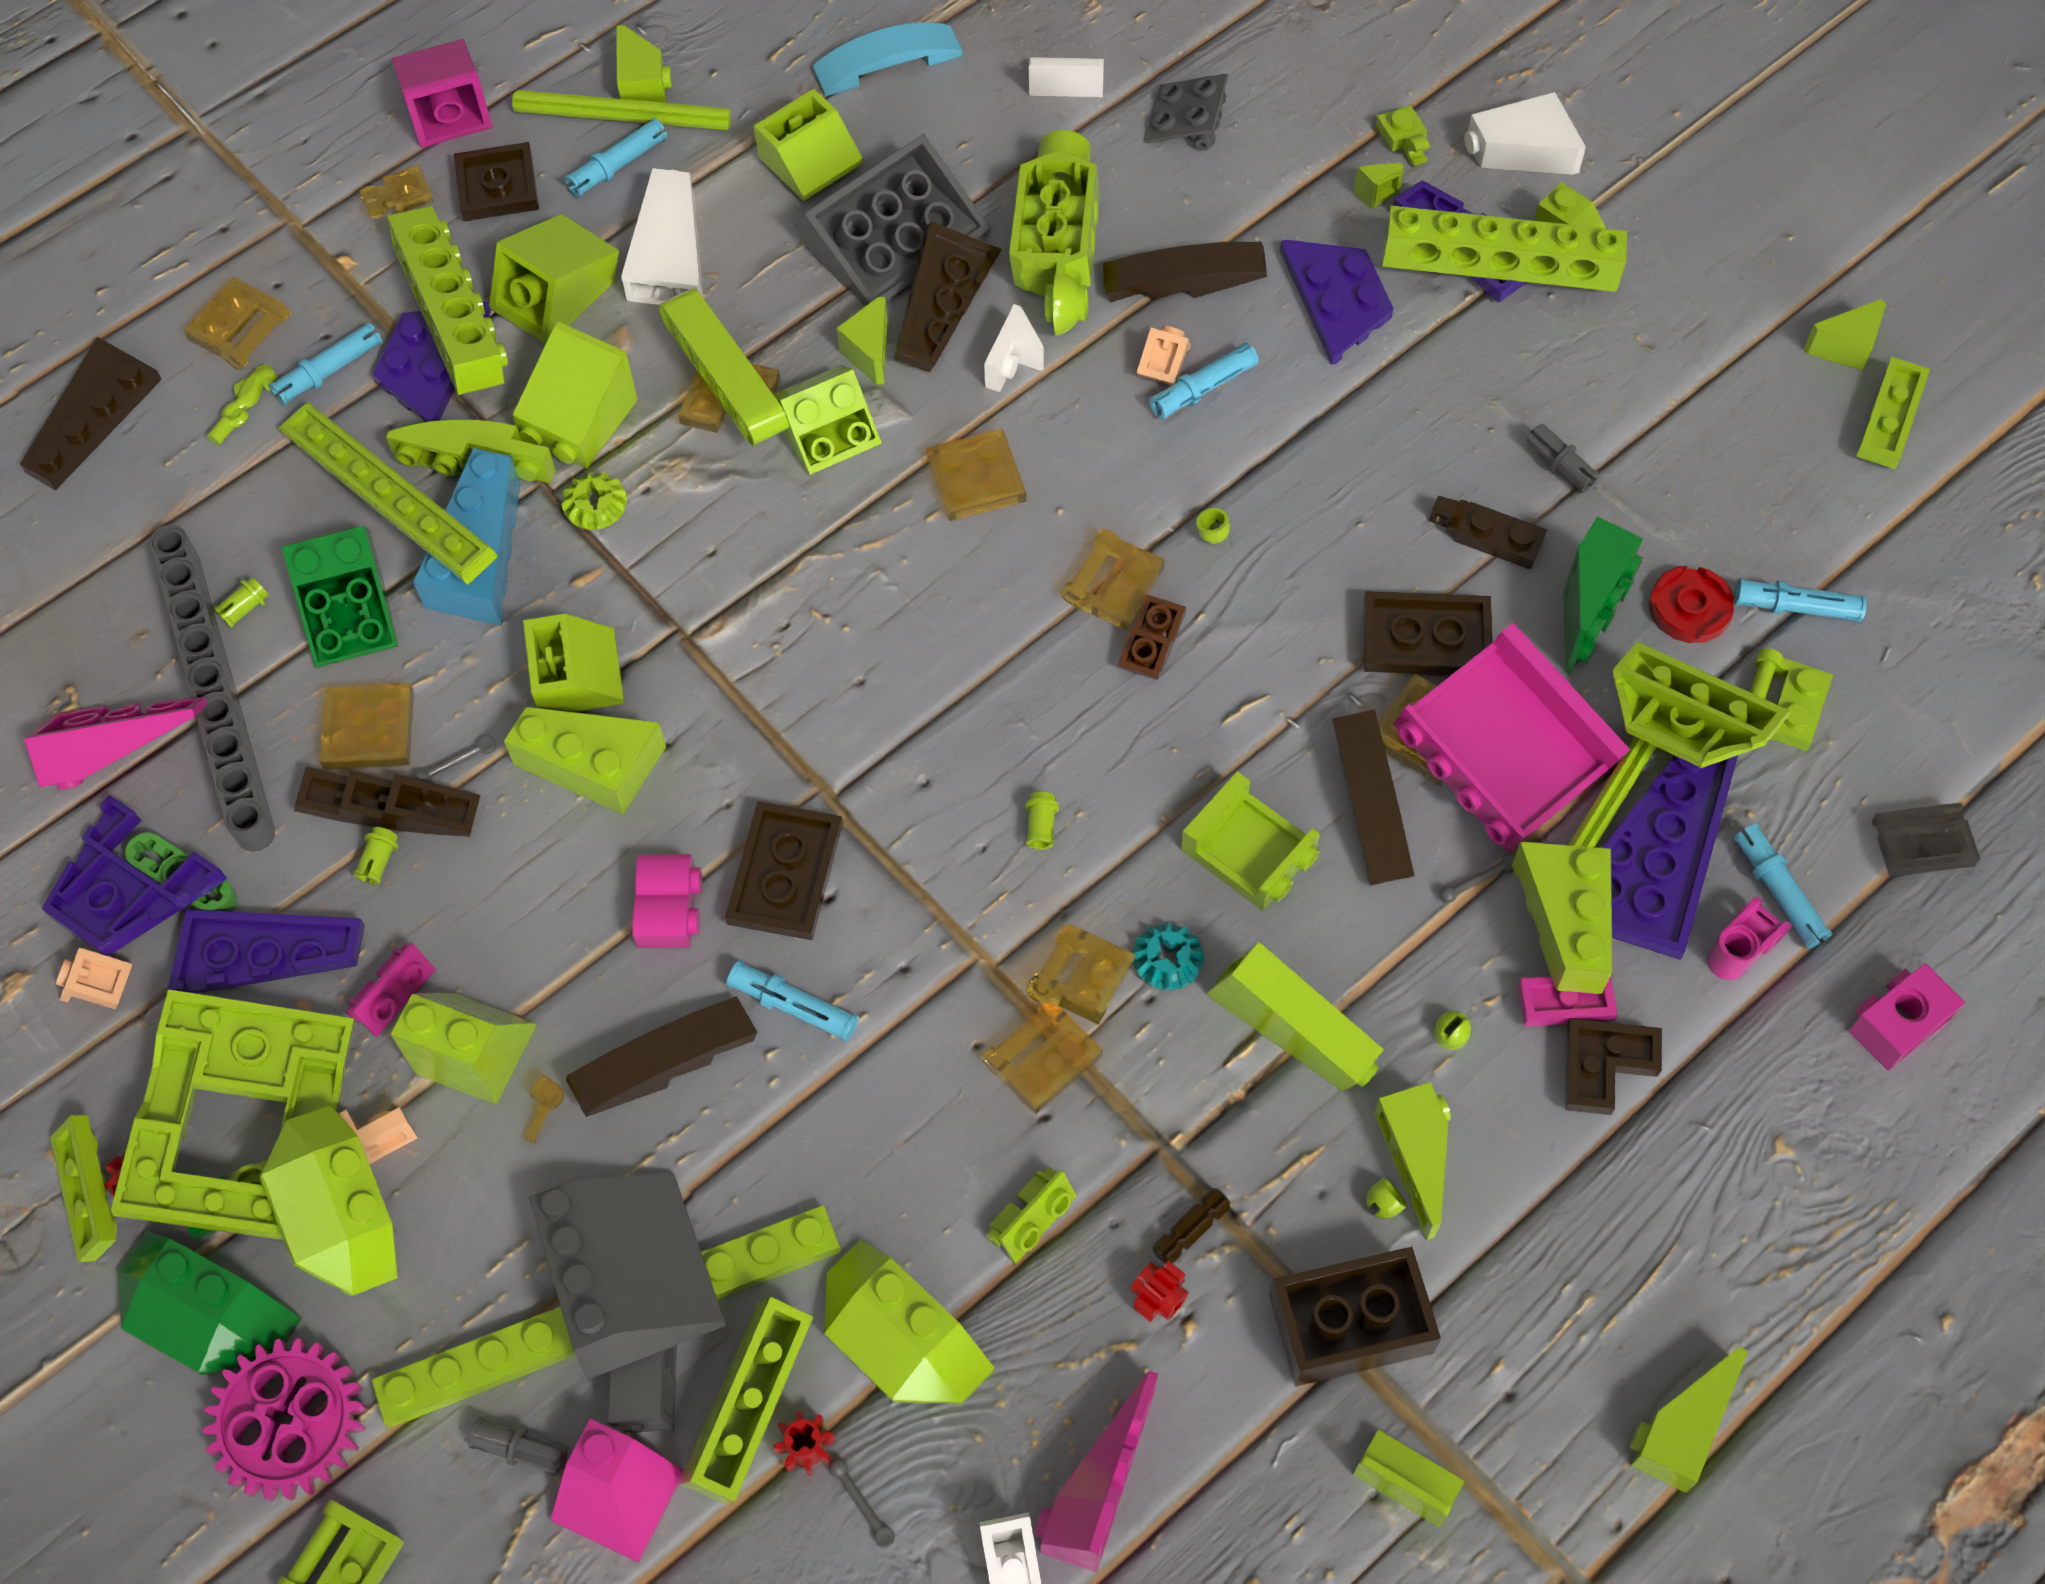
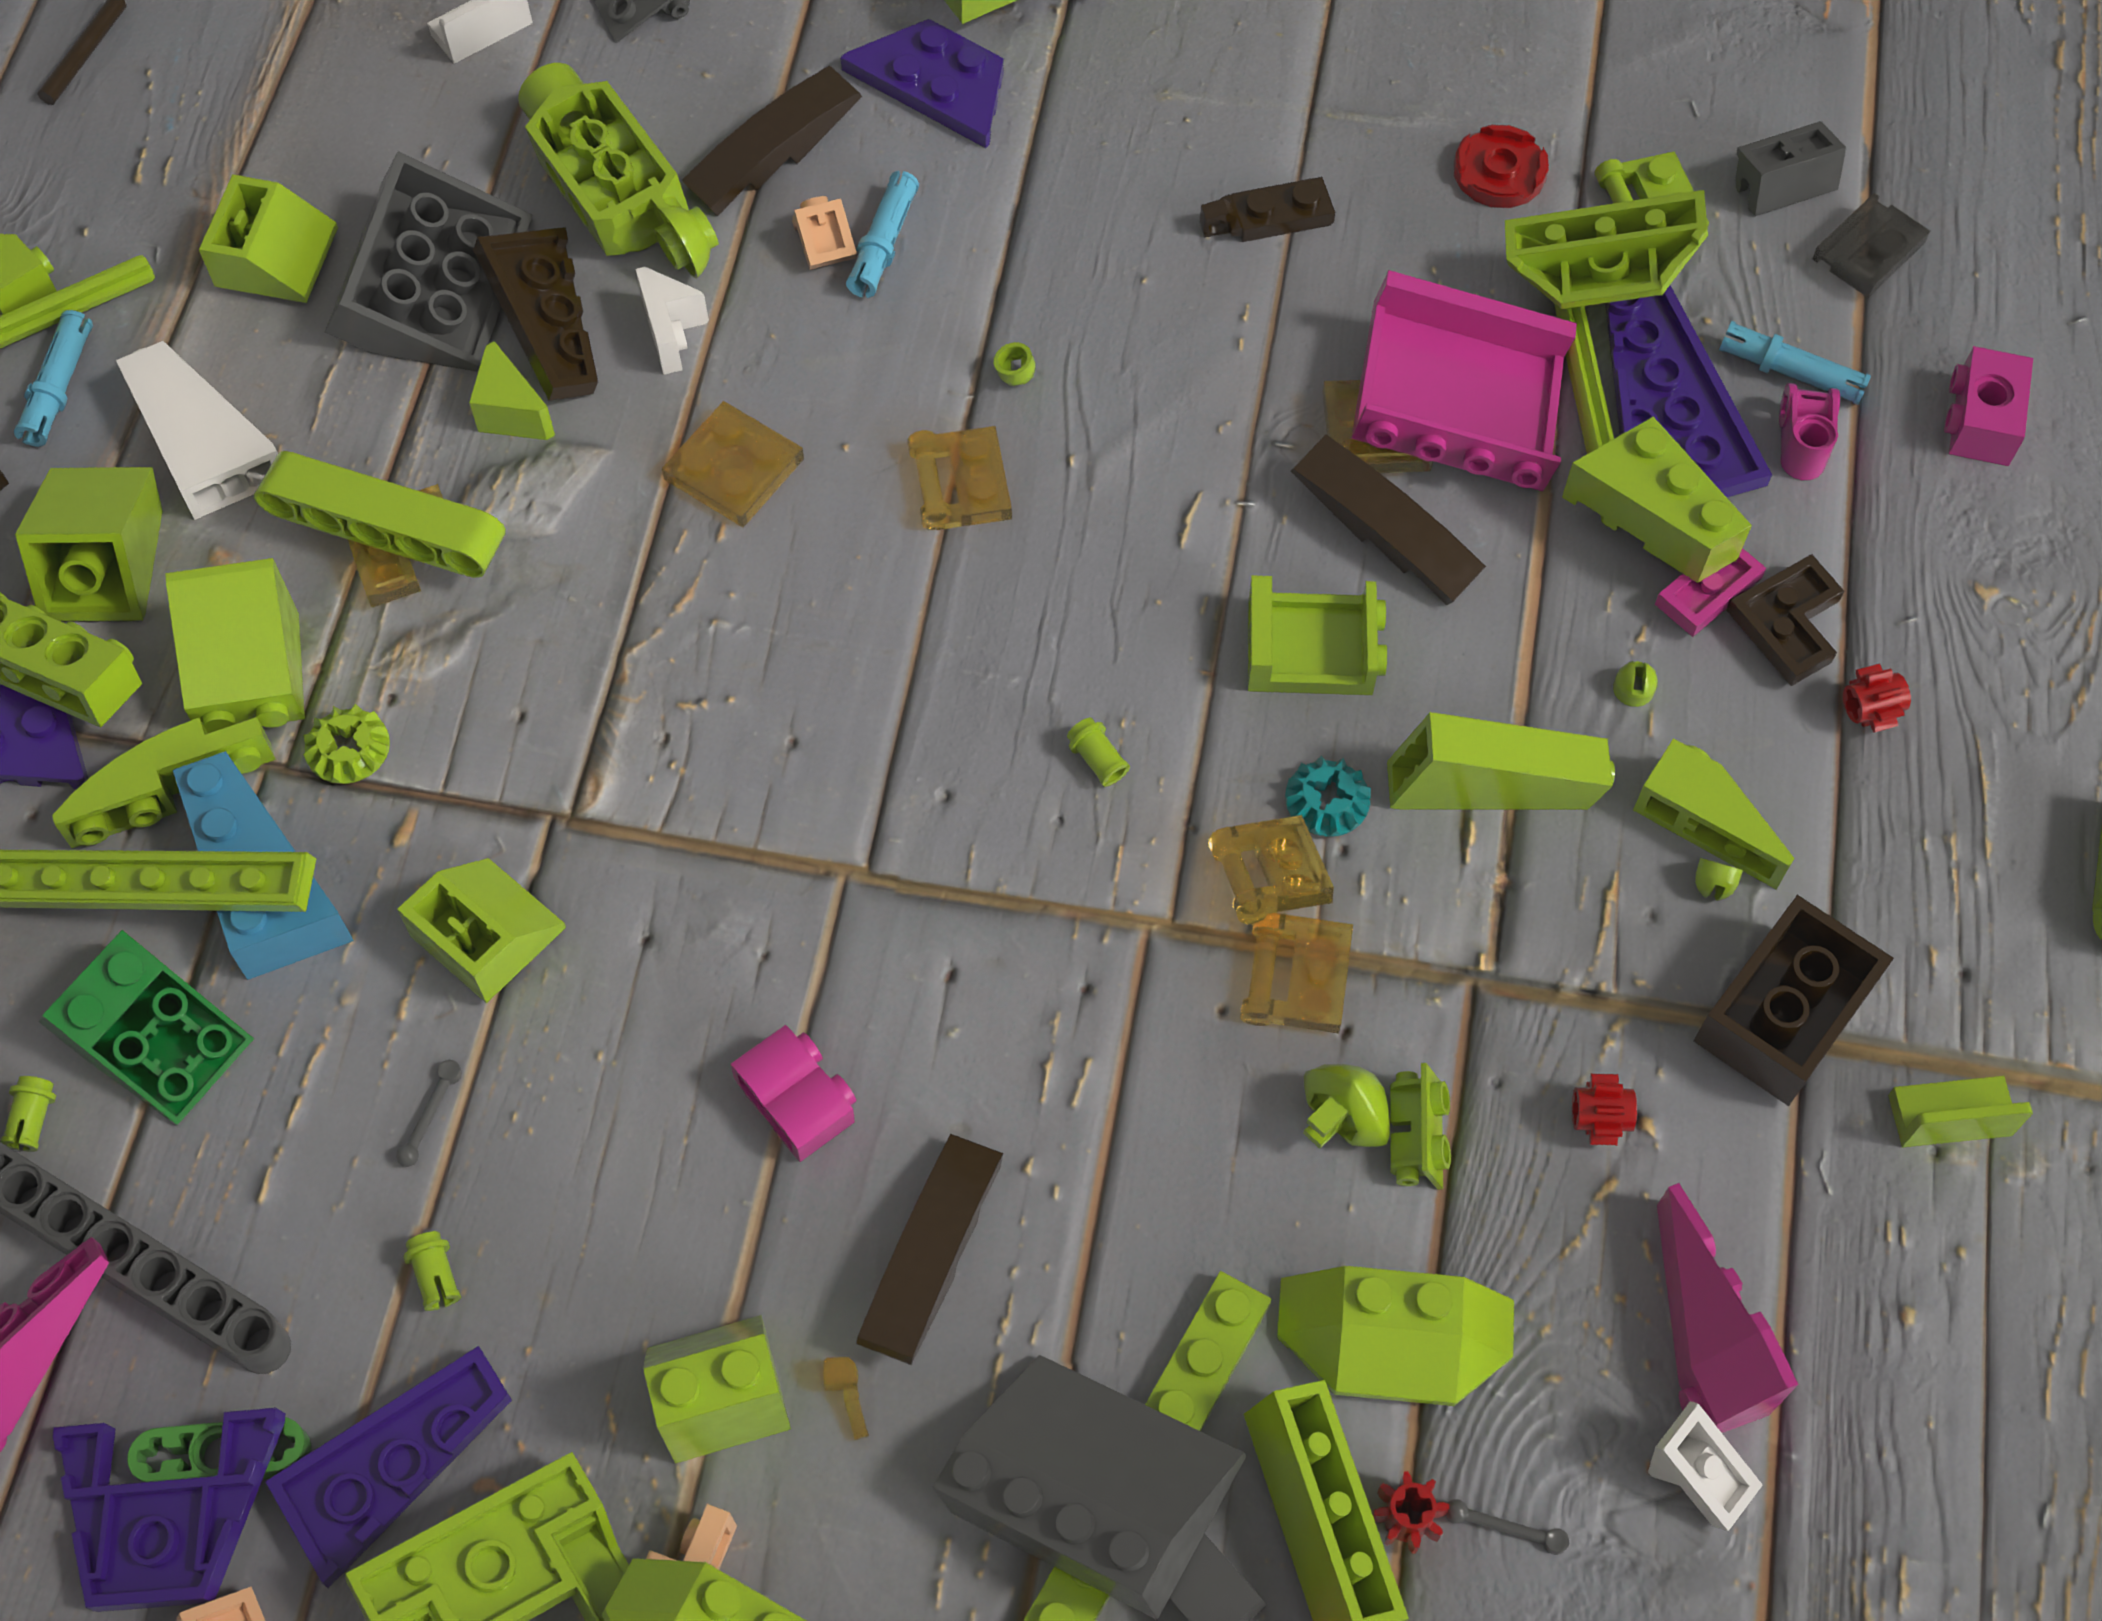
camera: 40 degrees left, 0 degrees up
dark brown slope [294,767,480,837] -> none
clear yellow plate [320,683,414,770] -> none
dark pink hinge [345,943,436,1037] -> none
lime wedge [504,707,666,815] -> none
dark brown plate [725,801,843,941] -> none
medium azure pin [727,960,859,1042] -> none
lime slope [773,365,882,475] -> none
medium azure slope [813,22,963,96] -> none
reddish brown slope [1118,594,1186,680] -> none
dark brown axle [1152,1188,1231,1264] -> none
dark brown plate [1364,591,1493,675] -> none
dark grey hinge [1440,853,1515,903] -> none
dark grey axle [1527,424,1600,493] -> none
green slope [1563,516,1643,675] -> none
medium azure pin [1734,578,1867,622] -> none
none -> lime piece [1303,1064,1390,1149]
none -> dark grey hinge [1735,121,1846,216]
none -> red gear [1843,663,1911,733]

